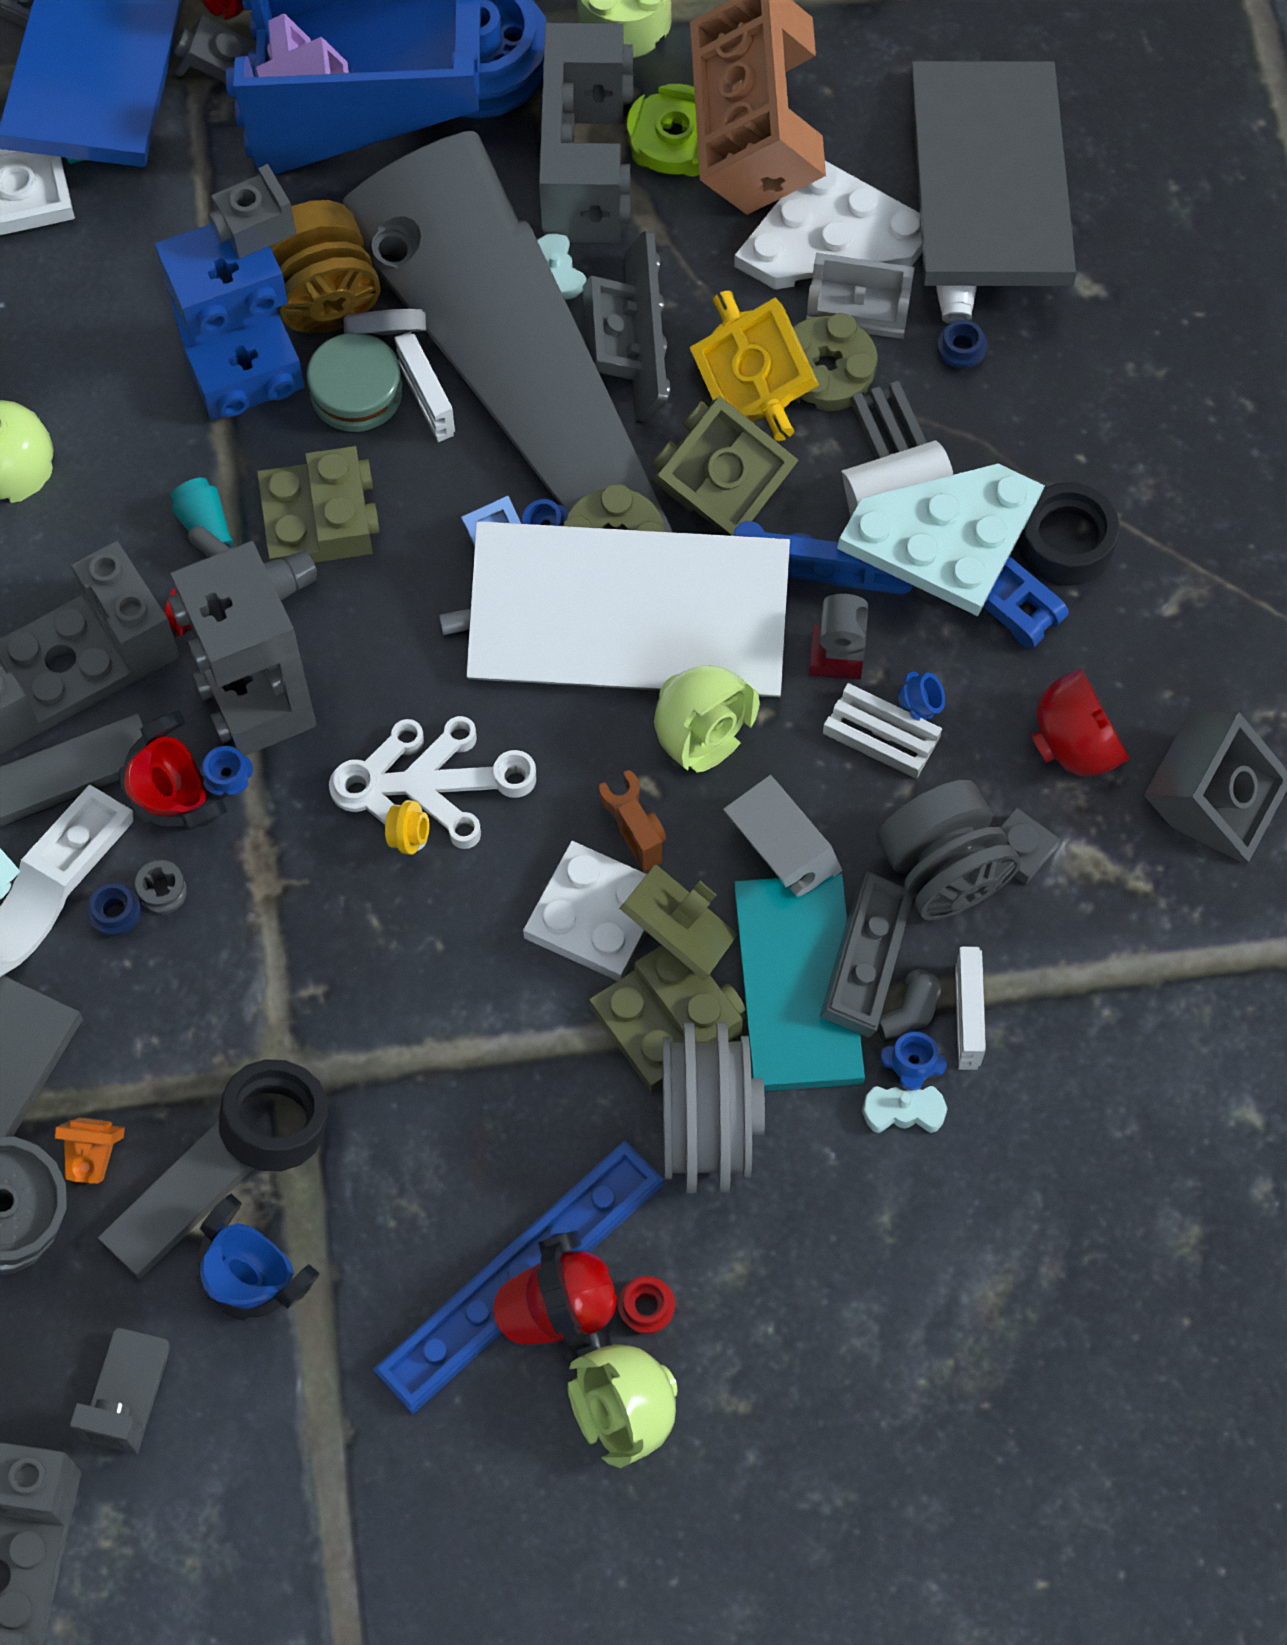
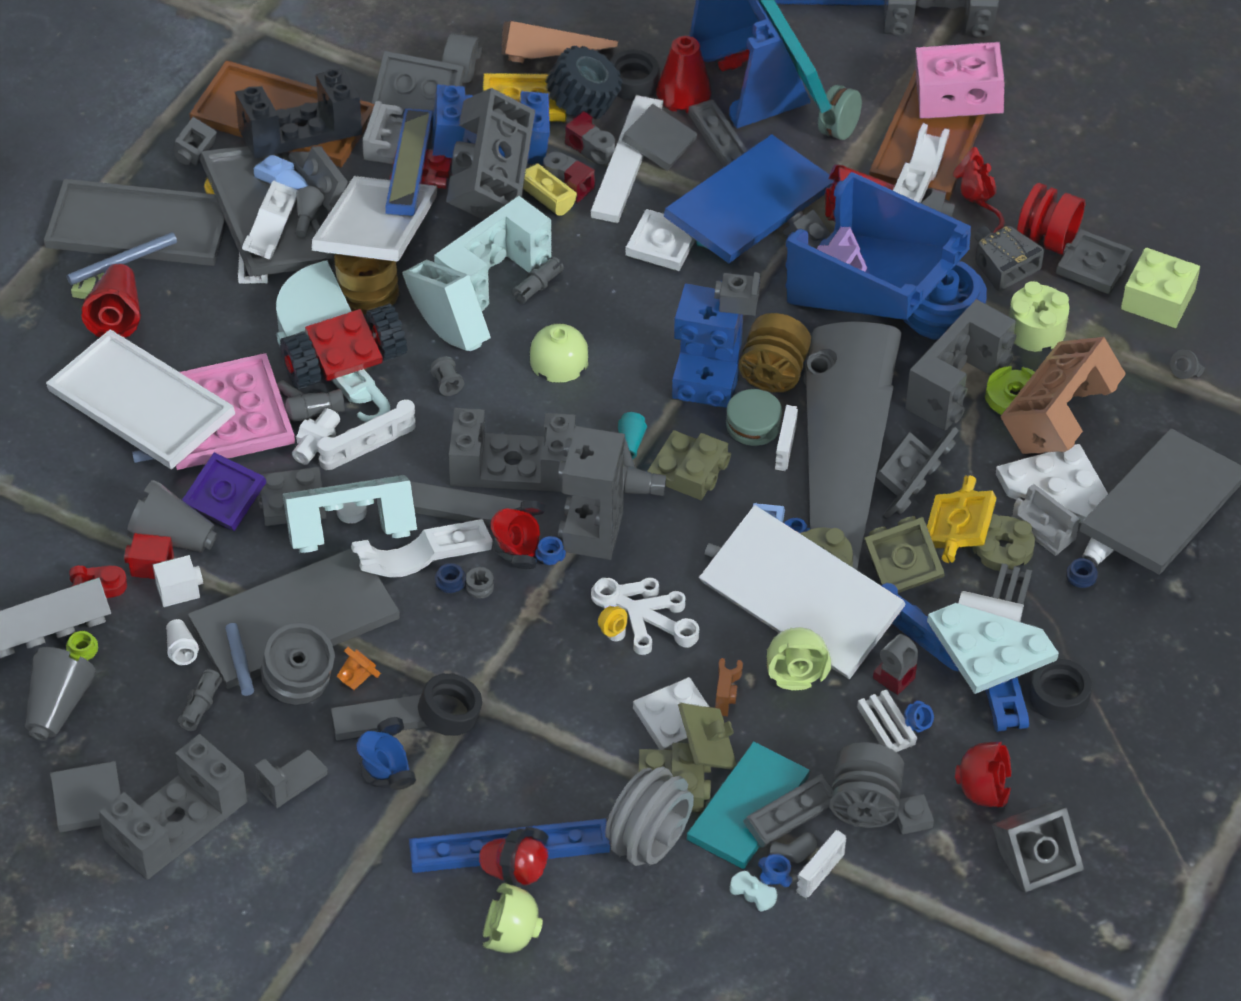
camera: 35 degrees right, 15 degrees down
light grey tile [343,309,426,336] -> none
light aqua piece [537,234,587,300] -> none
red plate [618,1276,675,1334] -> none
light grey hinge [723,775,842,897] -> none

